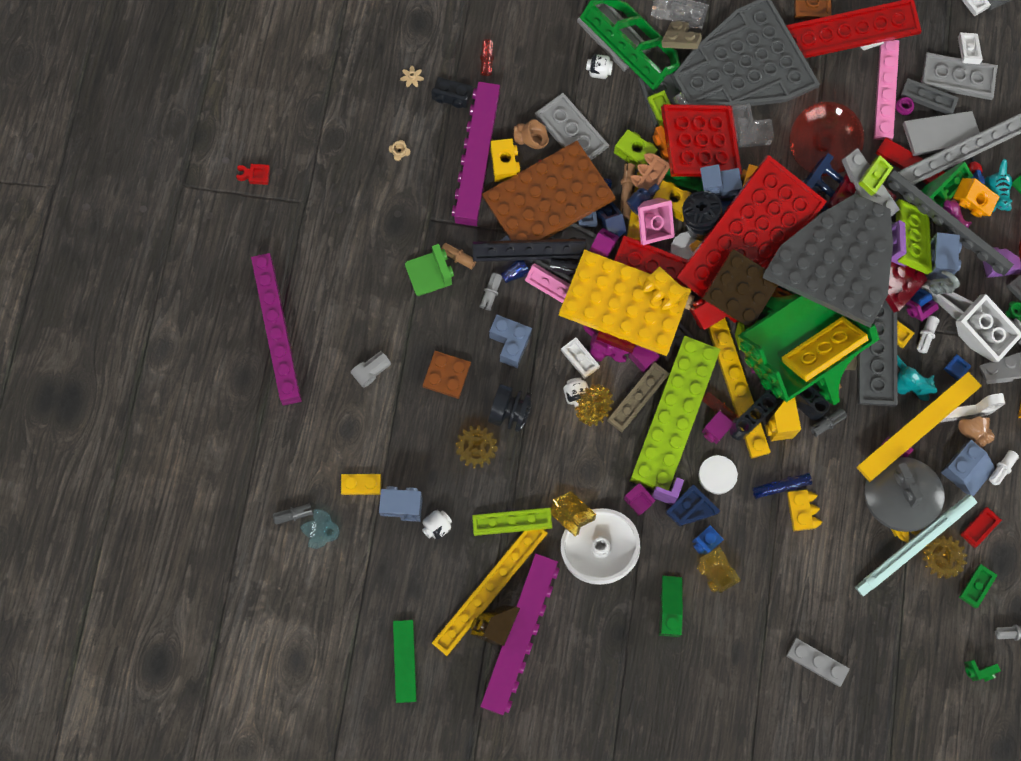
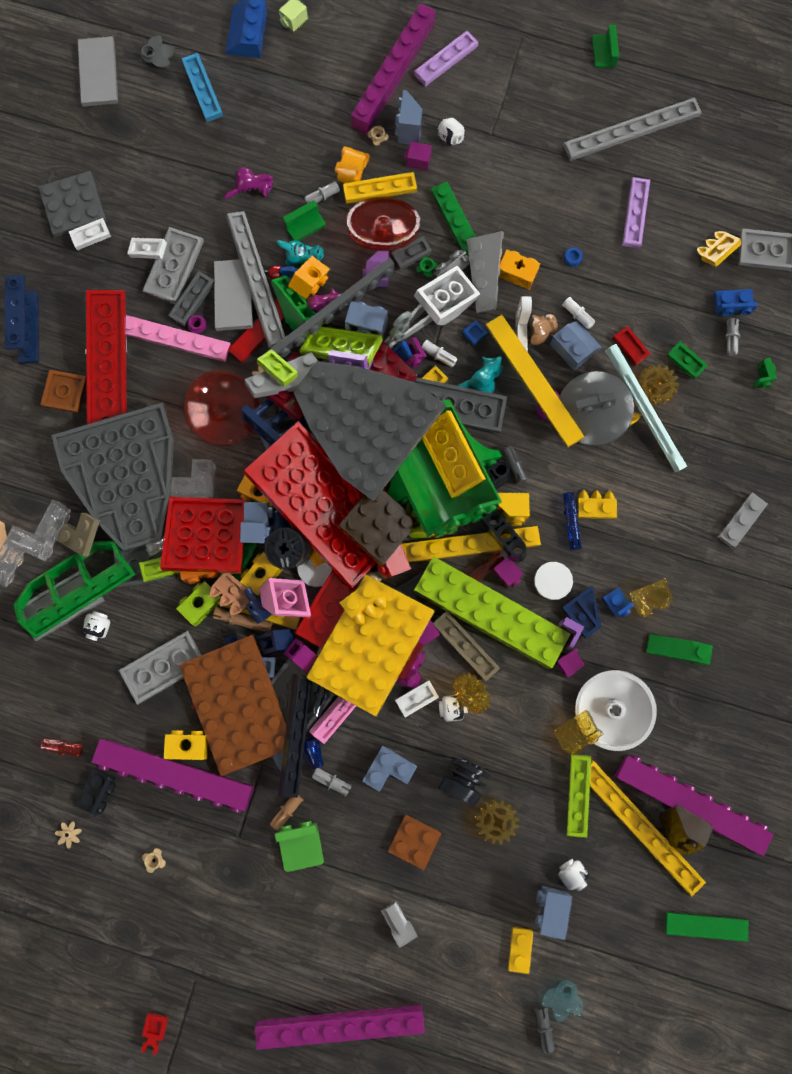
camera: 80 degrees left, 5 degrees up
medium nougat hair [514,119,549,149] -> none

